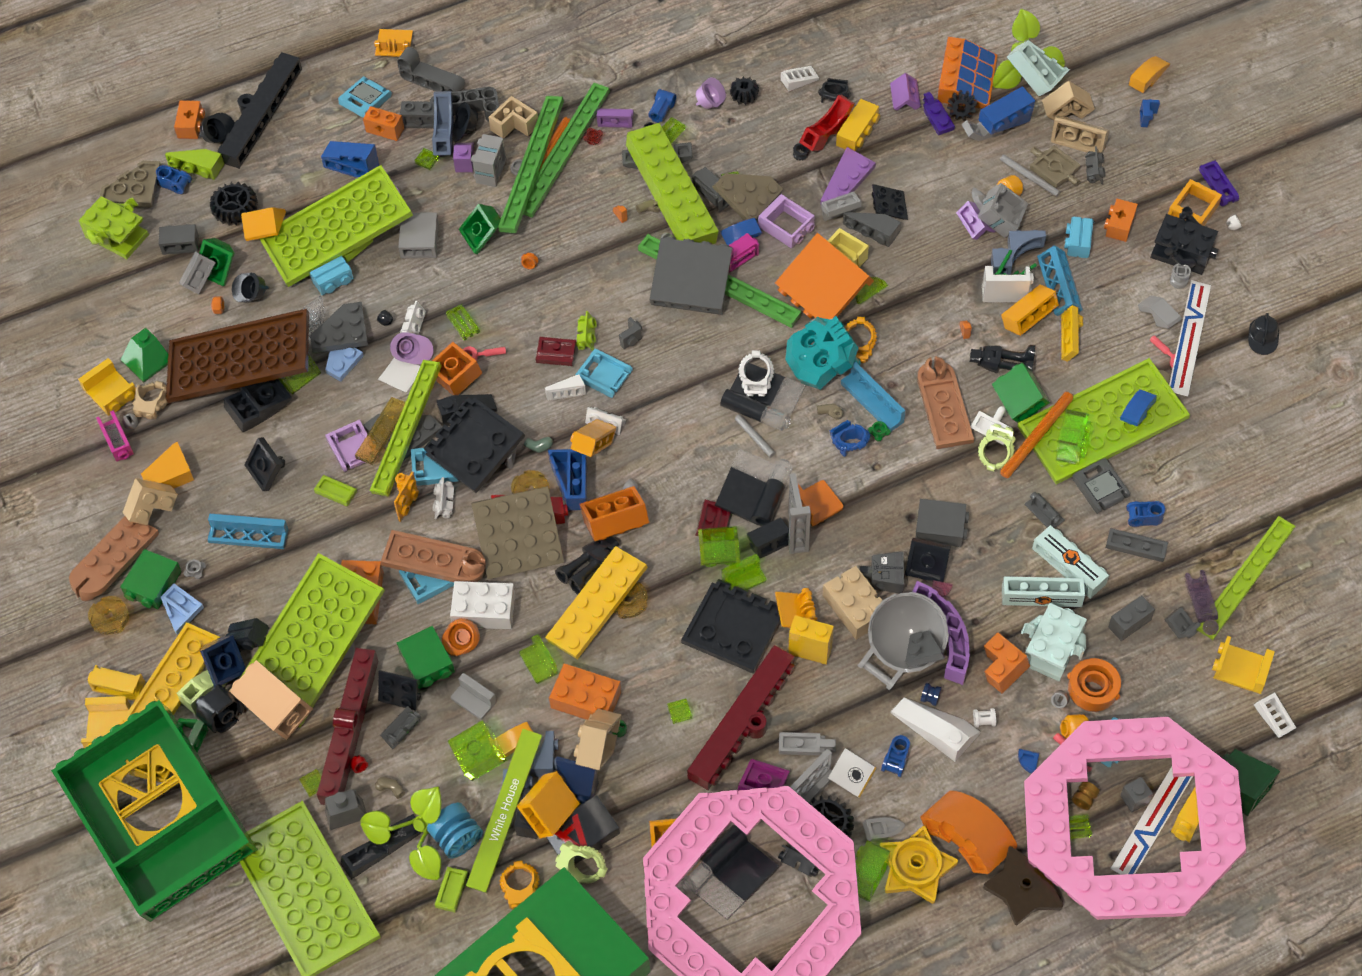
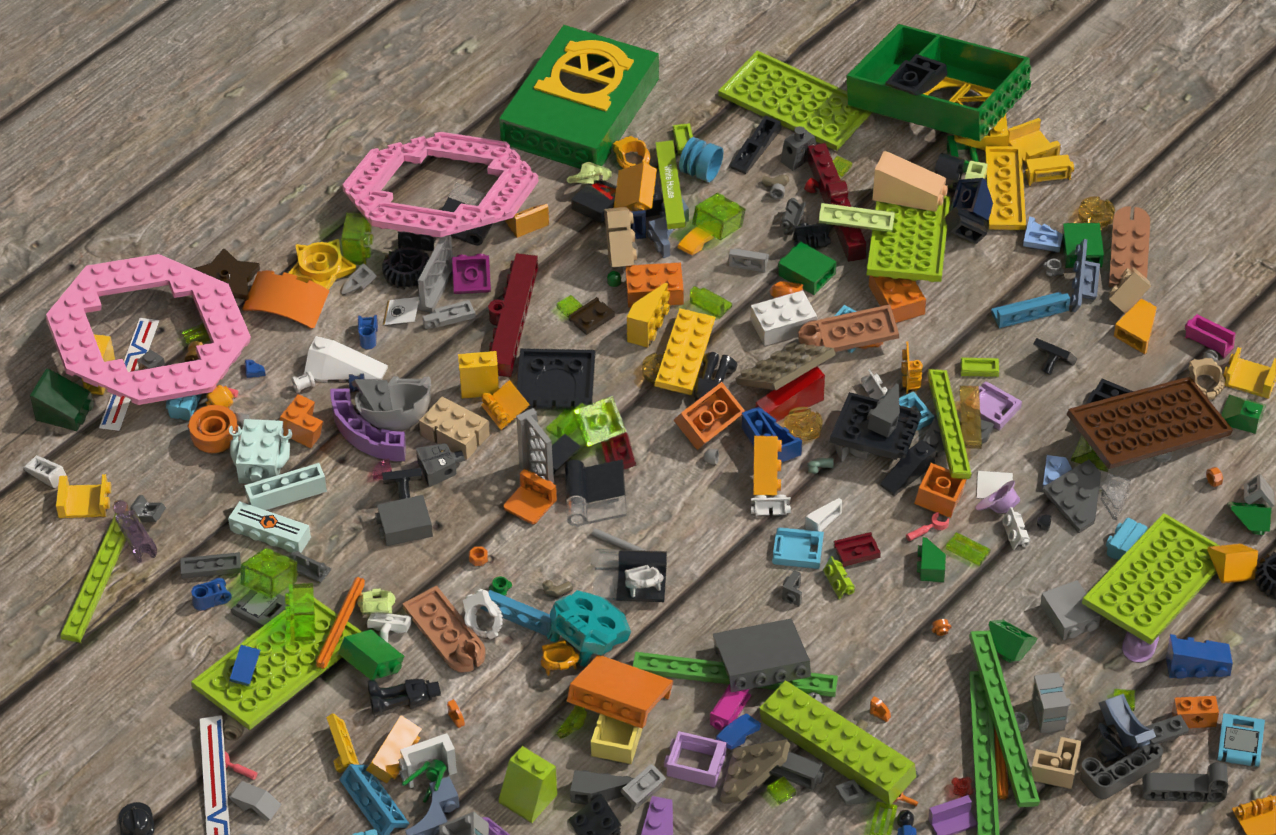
camera: 155 degrees right, 10 degrees down
black piece [231,272,269,302] -> none
lime plant [360,786,441,880] -> none
medium lavender slope [453,142,474,173] -> none
blue piece [830,420,871,457] -> none
dark grey brick [1108,595,1155,641] -> none
none -> clear neon green brick [240,548,297,599]
none -> white piece [463,589,503,640]
none -> orange tile [469,547,488,566]
none -> lime slope [498,746,557,823]
none -> dark brown plate [569,297,615,335]
none -> yellow slope [627,283,670,348]
none -> light grey hinge [770,183,785,199]
none -> yellowish green panel [819,203,895,232]
none -> dark grey slope [867,384,900,438]
none -> black slope [885,54,948,96]
none -> green slope [917,537,946,582]
none -> sand blue bracket [1070,239,1100,312]

